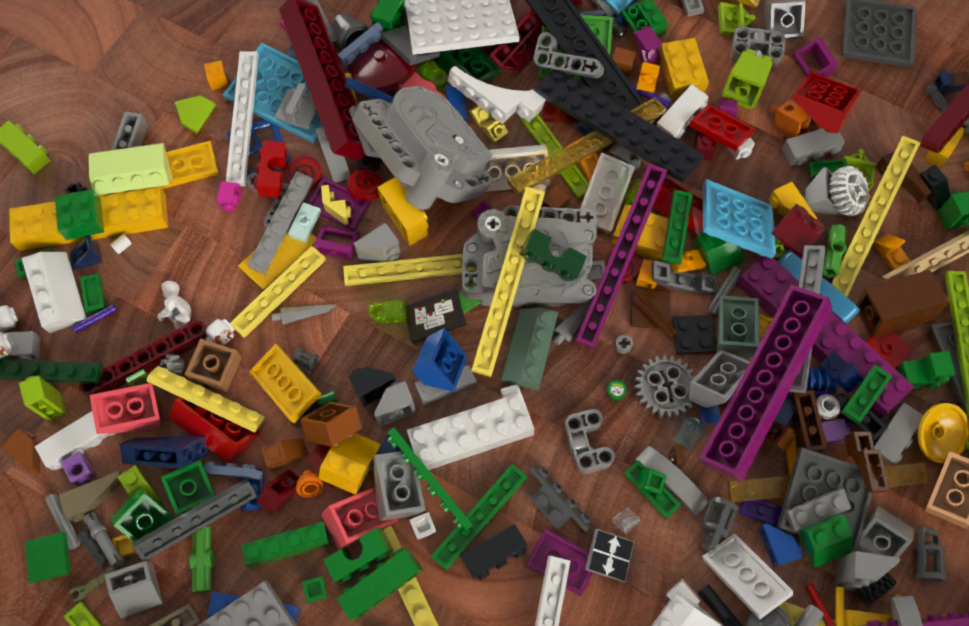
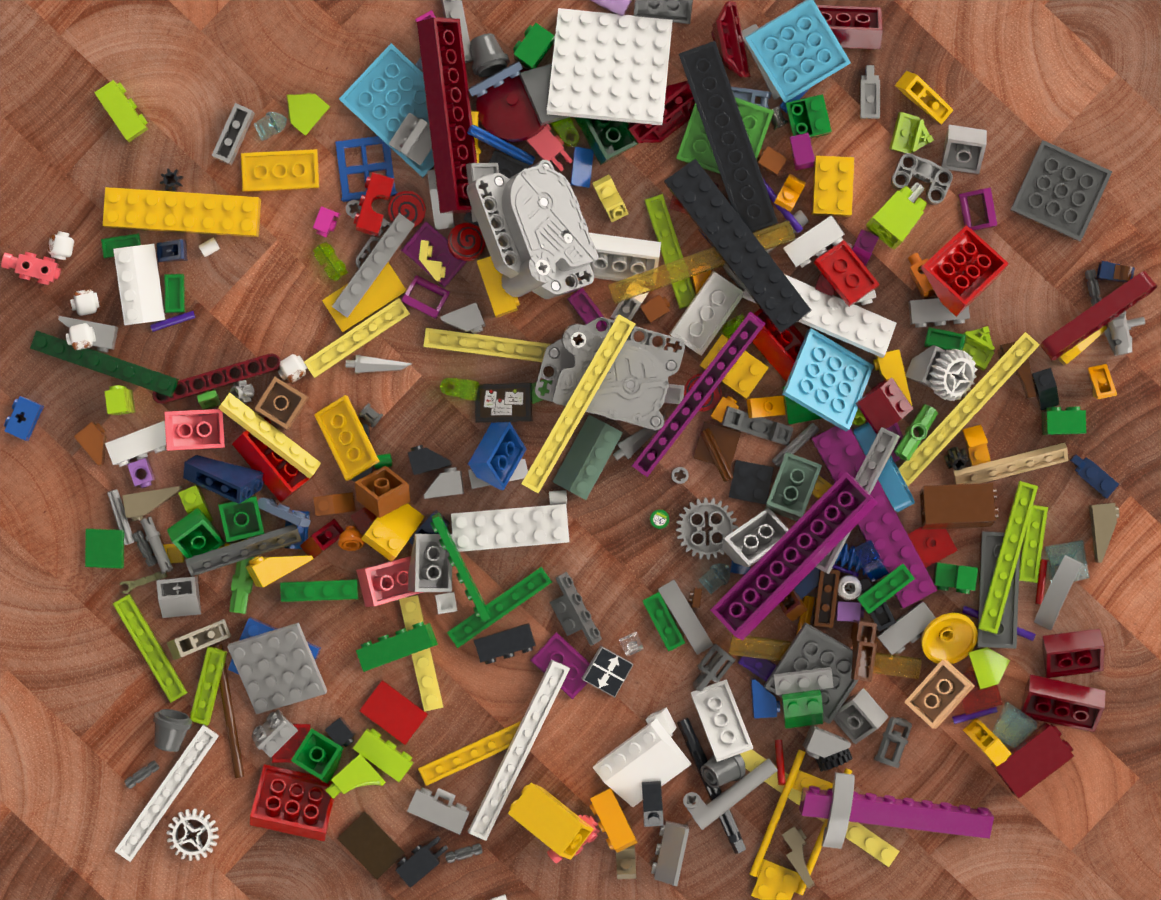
camera: 15 degrees right, 20 degrees up
green brick [55,189,104,240] -> none
yellowish green slope [89,143,173,195] -> none
white animal [158,281,192,330] -> none
light orange brick [204,60,229,90] -> none
white plate [226,51,259,186] -> none
light aqua plate [288,202,321,243] -> none
green tile [302,576,328,604] -> none
green arch [323,528,394,584] -> none
white arch [447,66,546,124] -> none
dark green arch [519,229,587,281] -> none
light grey beam [534,32,604,78] -> none
light grey beam [564,409,615,474] -> none
green slope [637,468,666,495] -> none
green tile [661,190,693,265] -> none
none -> yellow slope [245,555,313,587]
none -> clear light blue tile [254,112,287,141]
none -> clear neon green hinge [313,242,348,282]
none -> white plate [742,274,897,358]
none -> black gear [944,447,969,470]

